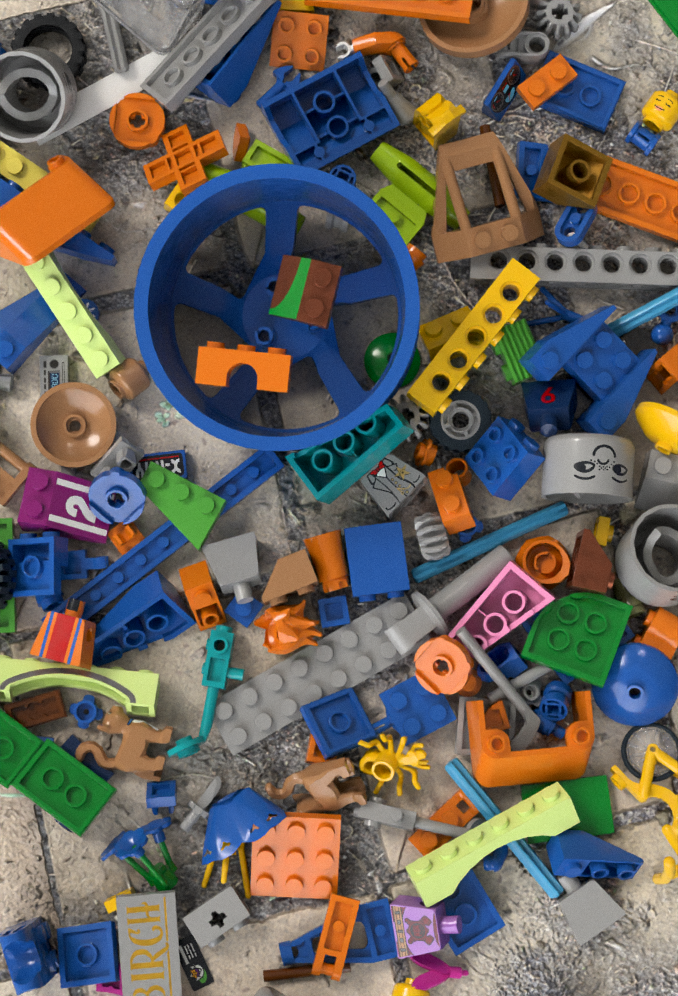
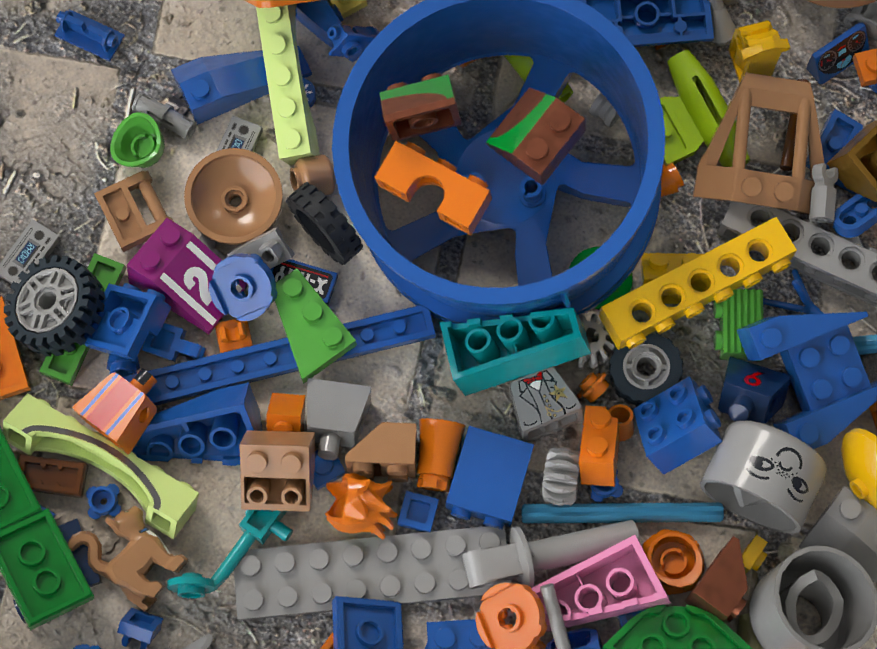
camera: 25 degrees right, 10 degrees down
none -> medium nougat slope [240,430,315,512]
none -> black tyre [286,182,363,265]
none -> blue hinge [327,24,380,58]
none -> copper slope [379,73,462,142]
none -> light grey bar [809,163,838,224]

